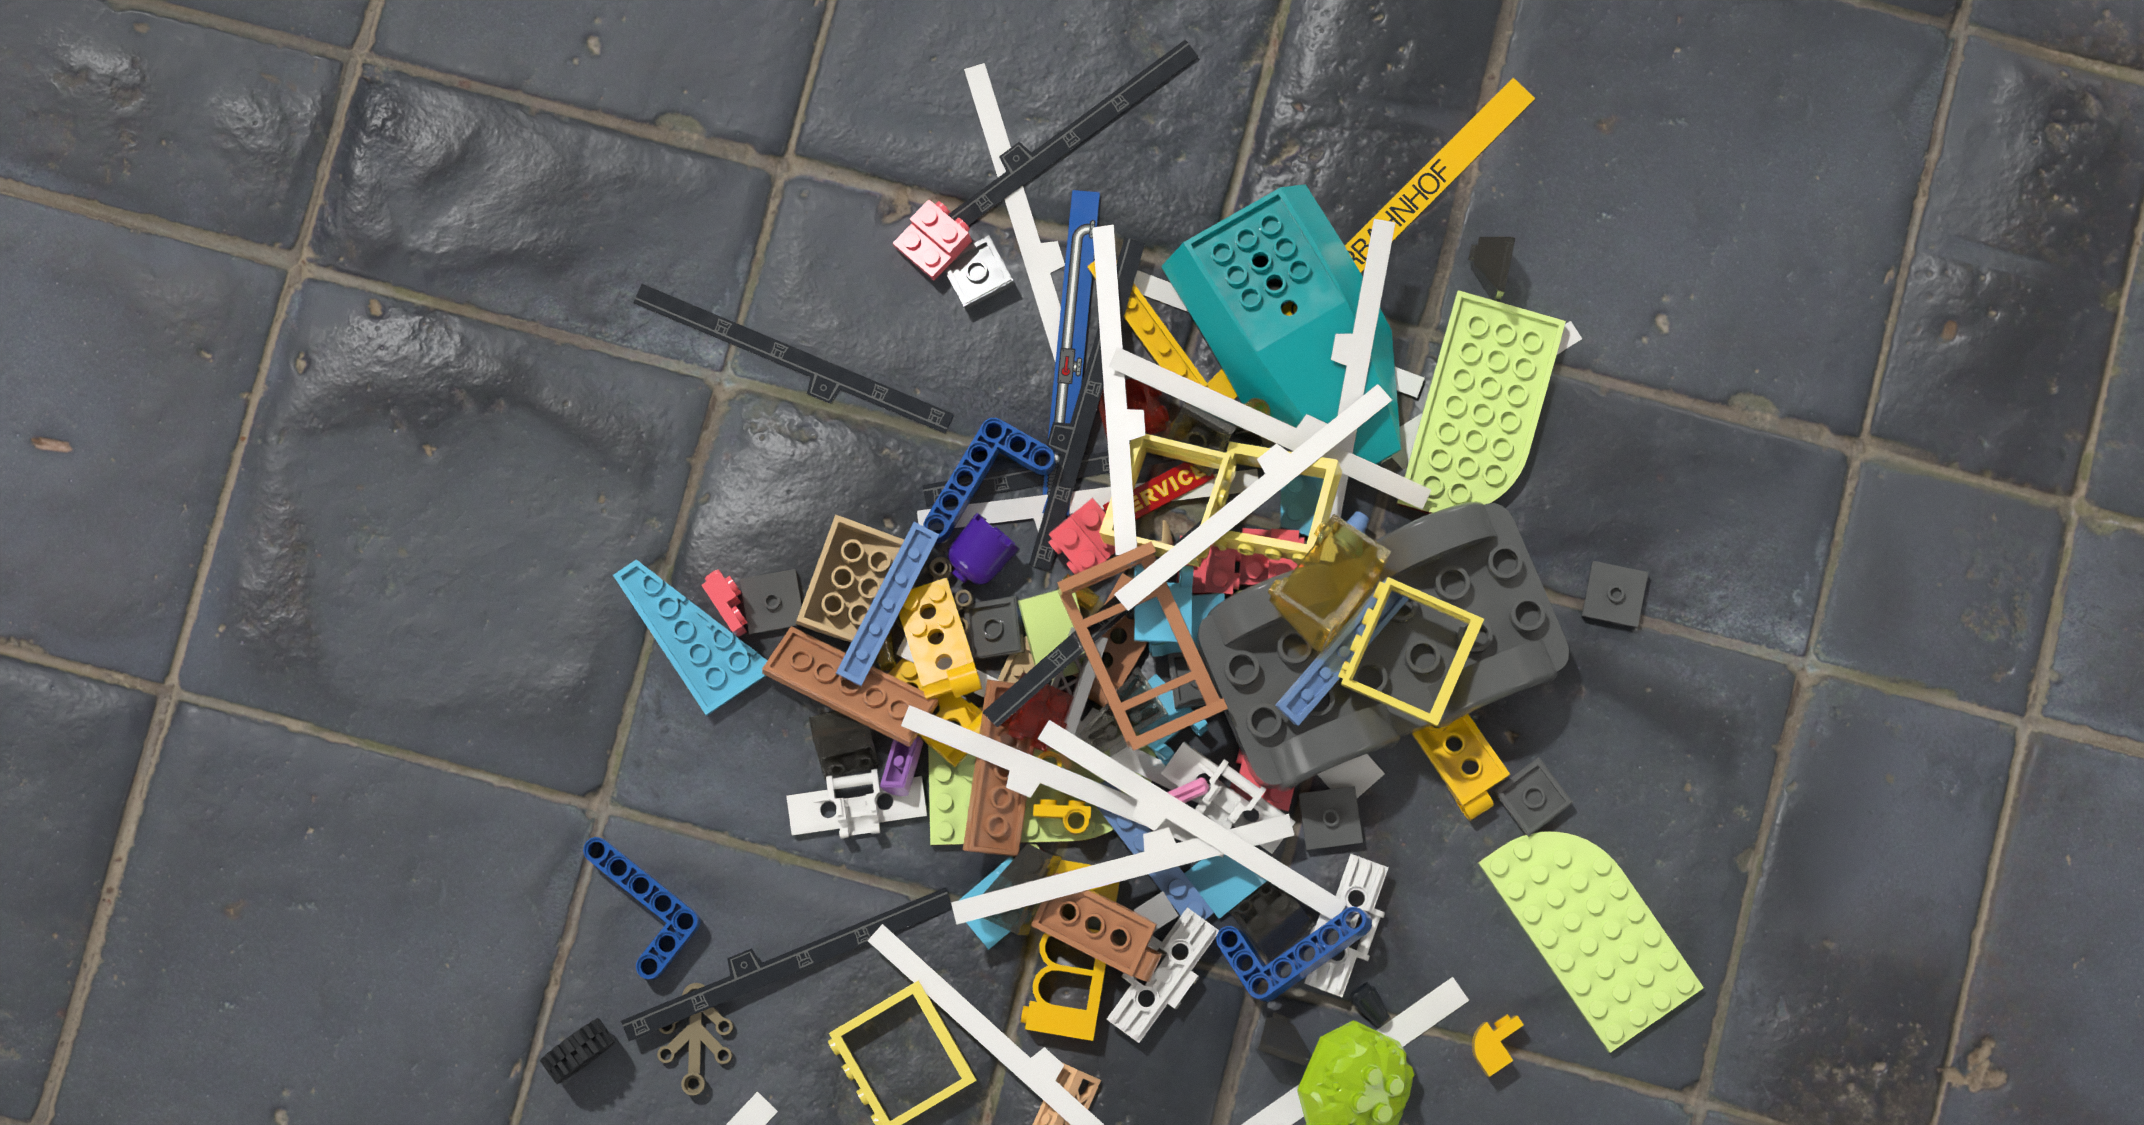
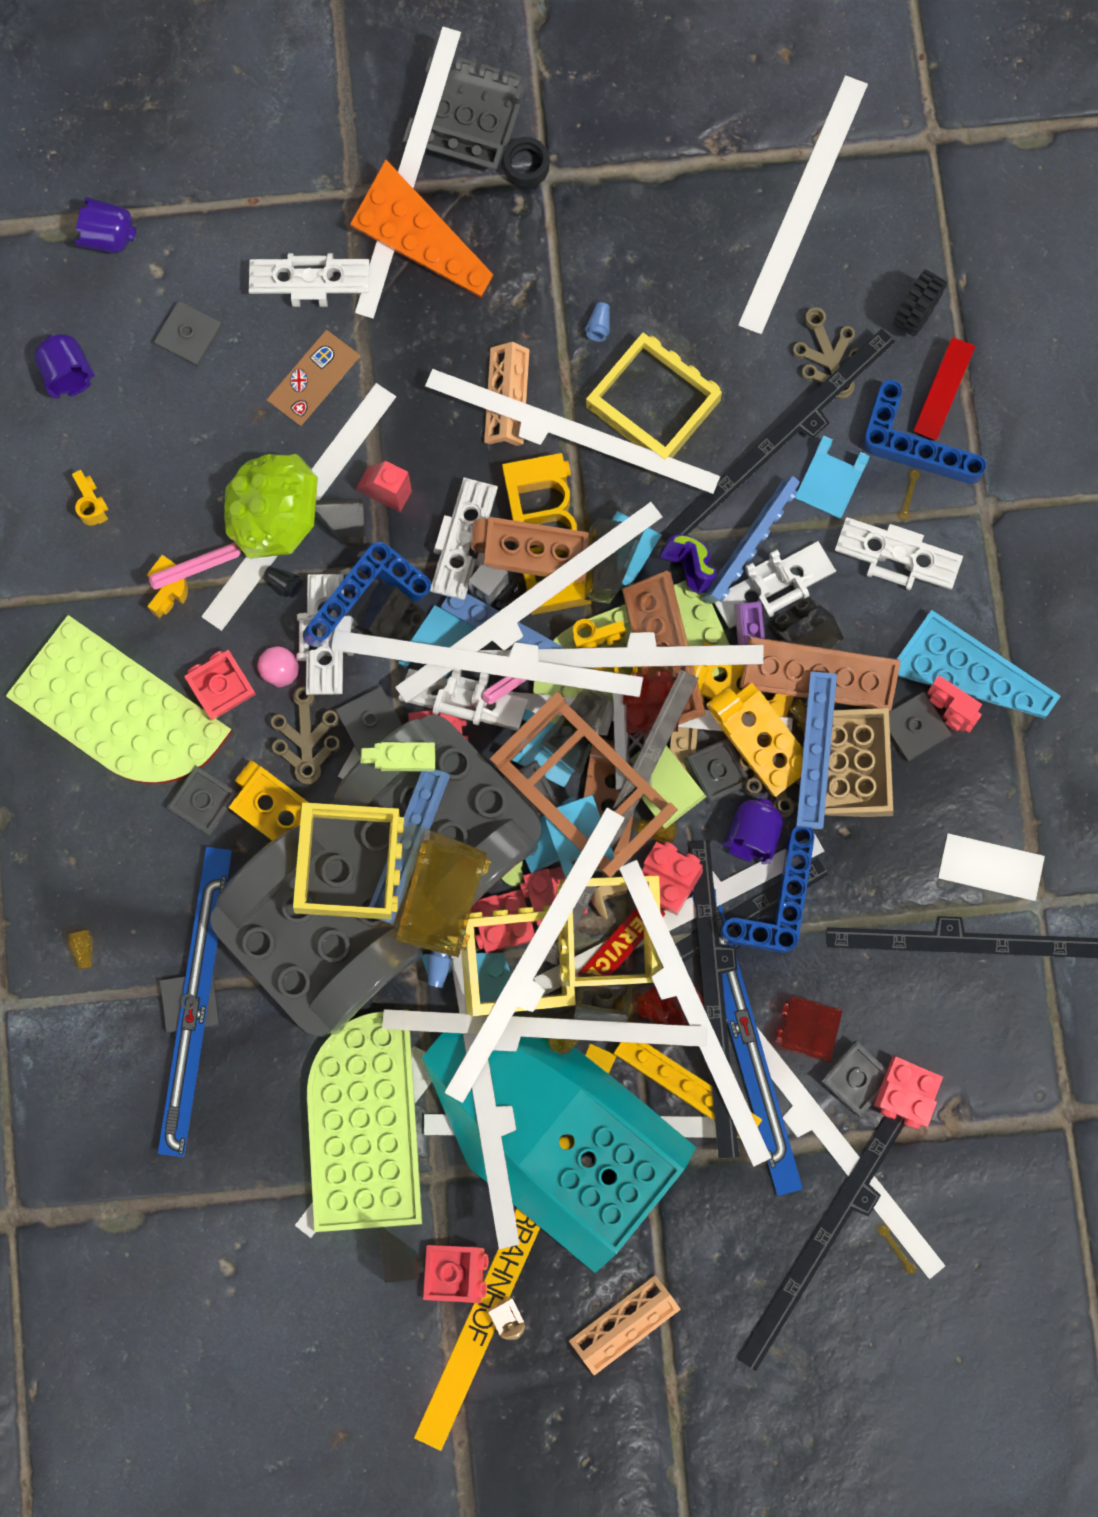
camera: 160 degrees right, 5 degrees down
none -> clear yellow cone [67,930,93,969]
none -> bright pink axle [149,543,241,589]
none -> sticker [158,847,232,1157]
none -> coral plate [184,650,256,721]
none -> bright pink hair [257,646,299,687]
none -> dark tan plant [271,686,340,785]
none -> coral slope [356,461,412,512]
none -> yellowish green hinge [360,742,435,771]
none -> coral plate [423,1245,489,1303]
none -> tan plate [487,1297,525,1340]
none -> black cone [493,580,526,611]
none -> light nougat fence [569,1275,681,1375]
none -> dark purple animal [660,534,717,593]
none -> medium blue plate [702,476,800,604]
none -> clear red plate [775,996,843,1063]
none -> medium azure flag [795,436,870,519]
none -> white piece [835,517,963,590]
none -> clear yellow hinge [878,1225,917,1274]
none -> clear yellow hinge [900,470,920,520]
none -> red slope [913,337,975,441]
none -> white sticker [938,833,1045,901]

